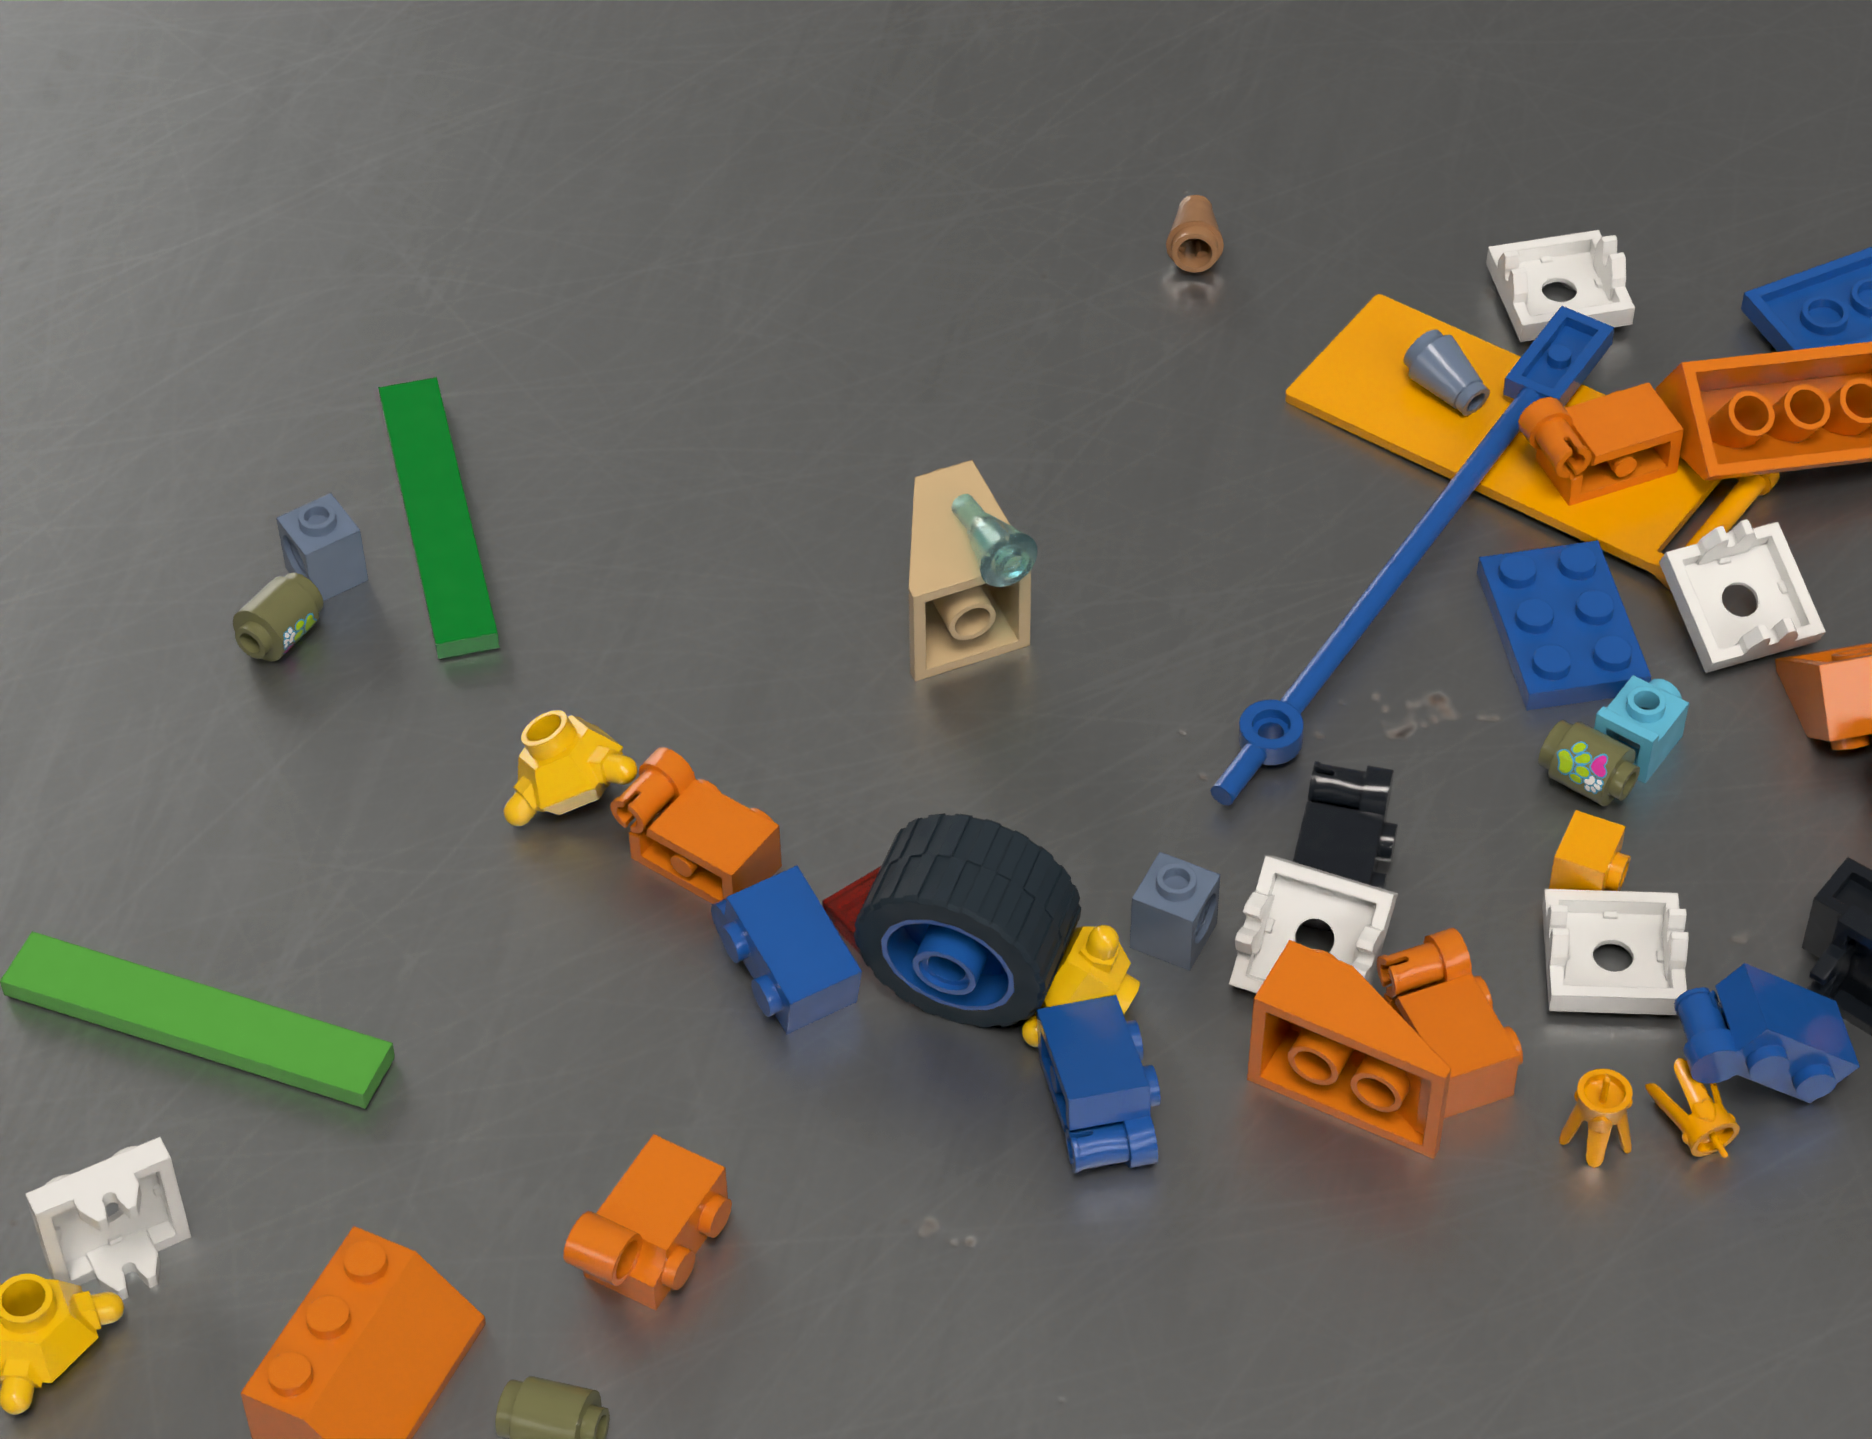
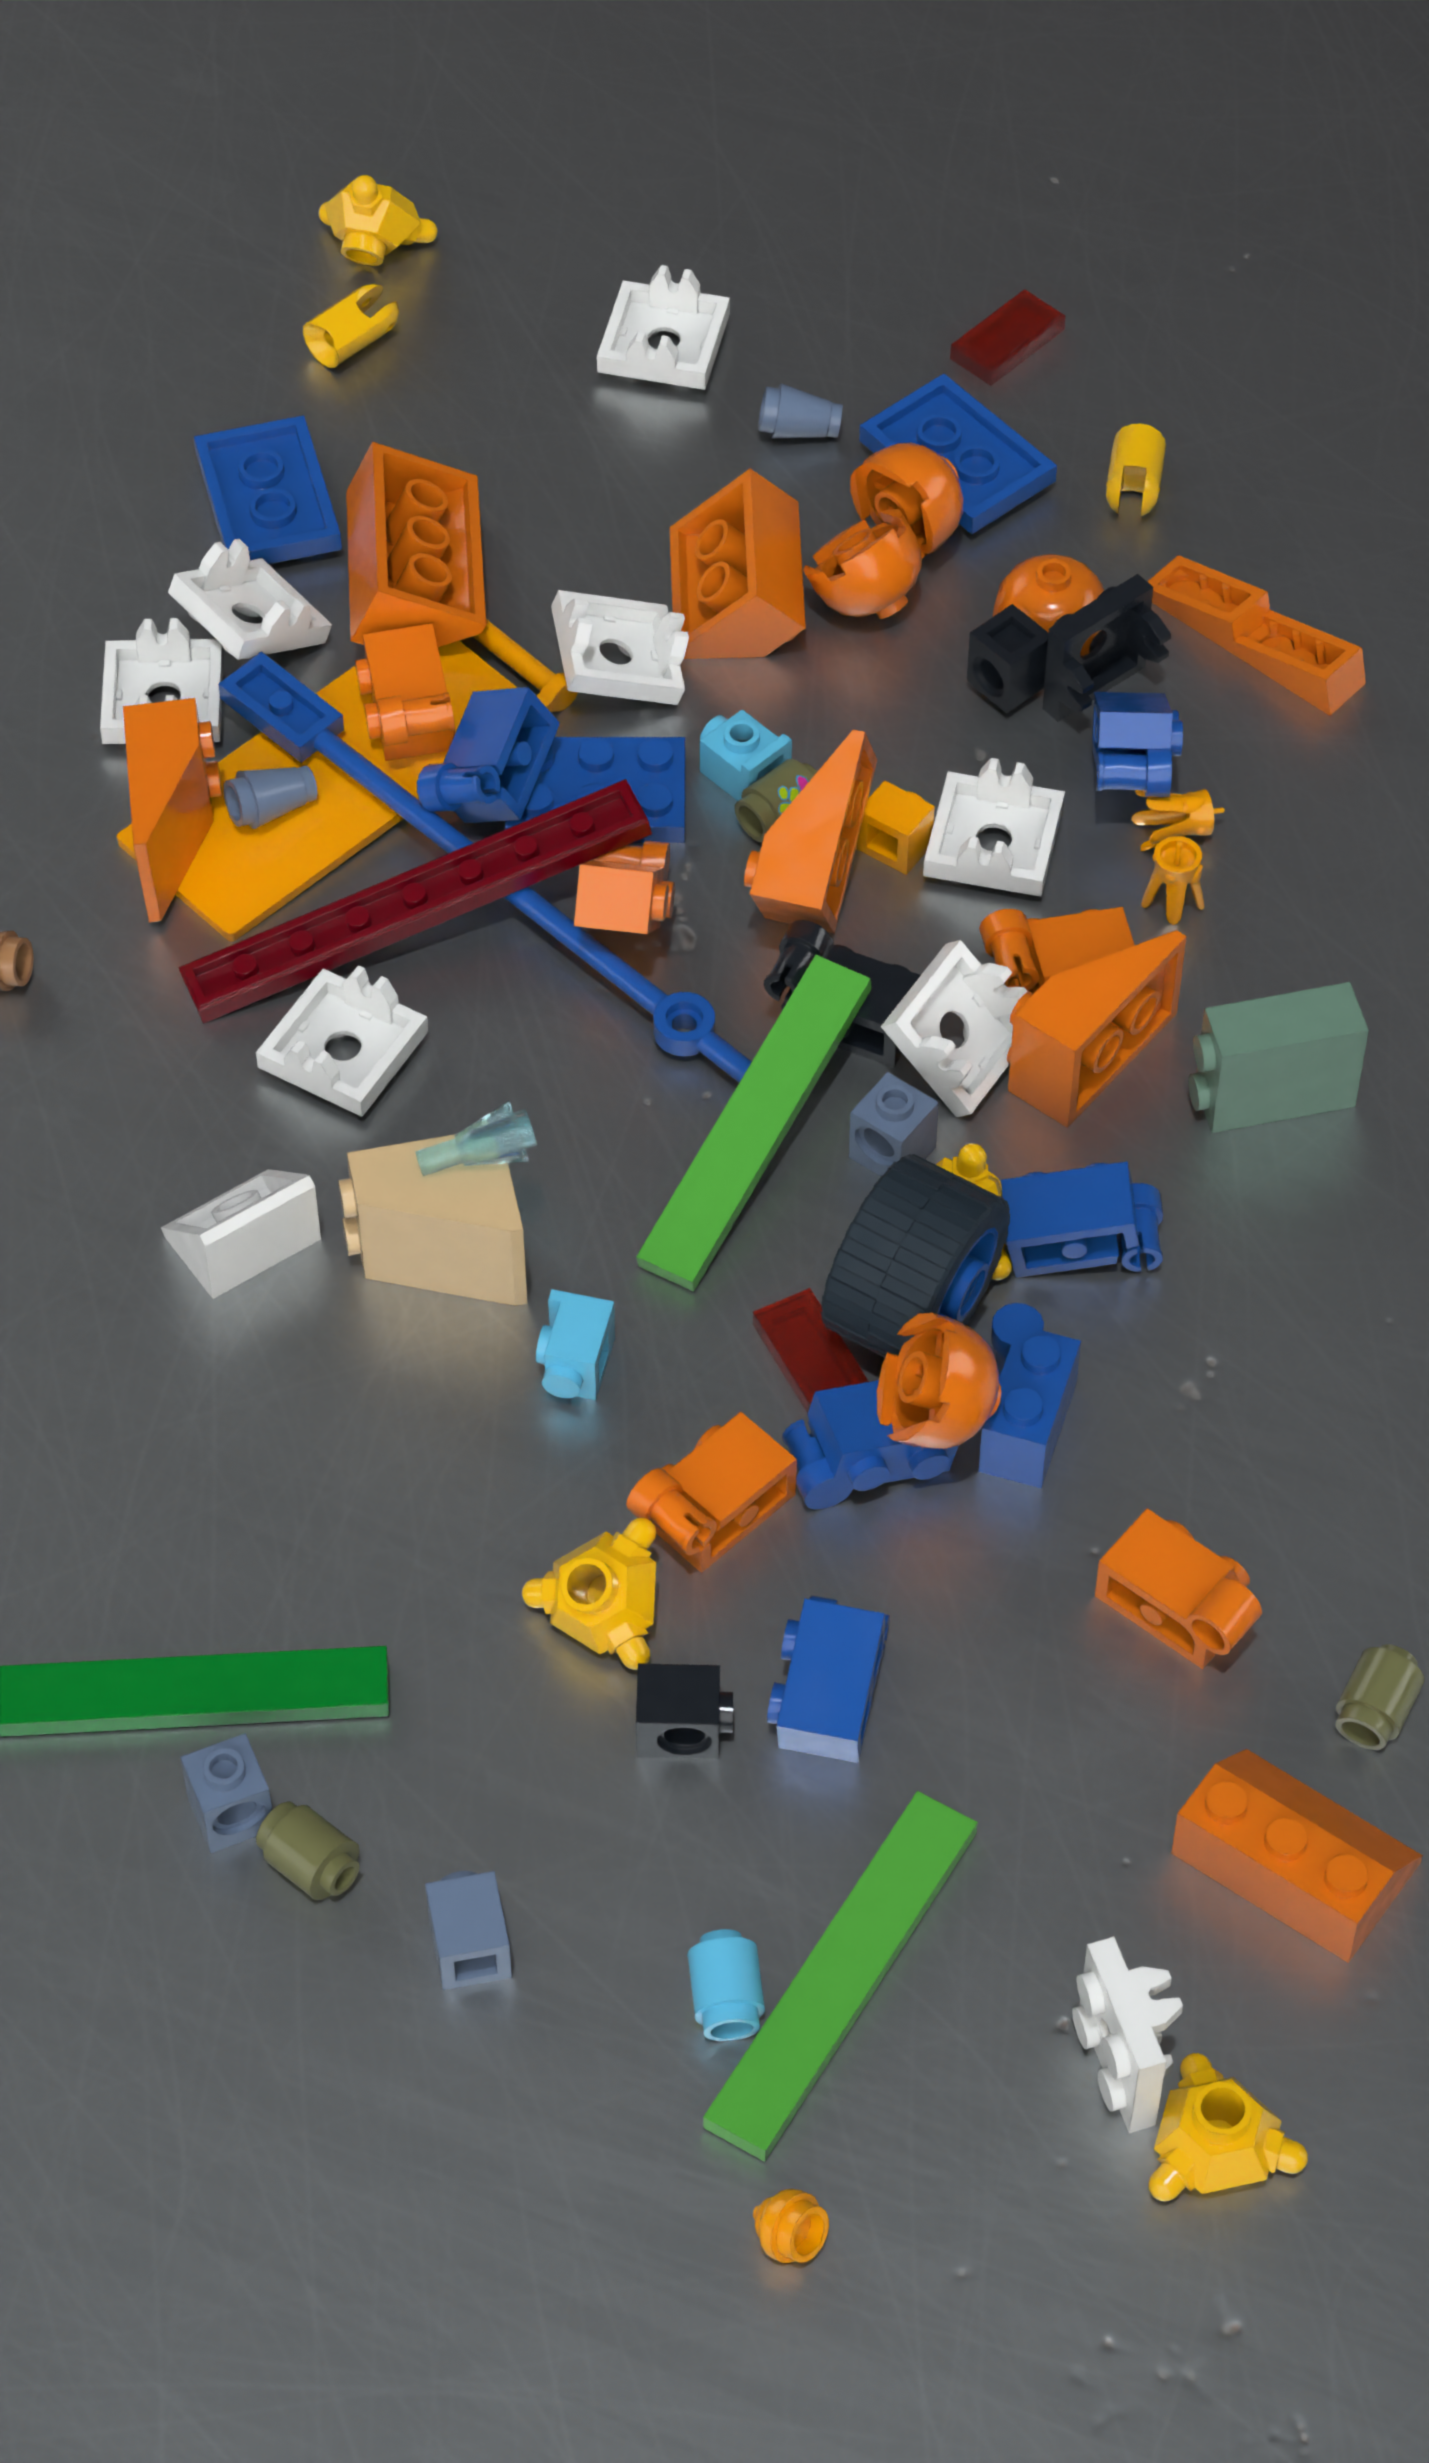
camera: 80 degrees left, 5 degrees up
none -> orange slope [123,698,222,923]
none -> white slope [161,1169,321,1299]
none -> white piece [168,539,332,660]
none -> dark red tile [178,779,652,1024]
none -> white piece [256,965,429,1117]
none -> blue hinge [417,687,560,823]
none -> sand blue brick [425,1871,512,1991]
none -> medium azure brick [536,1289,615,1401]
none -> orange hinge [574,840,675,934]
none -> bright green tile [636,955,872,1292]
none -> black brick [636,1664,733,1759]
none -> medium azure brick [687,1929,765,2041]
none -> orange slope [744,729,877,934]
none -> blue hinge [767,1595,890,1763]
none -> orange cylinder [877,1313,1001,1449]
none -> blue hinge [978,1303,1081,1489]
none -> sand green brick [1188,982,1369,1133]

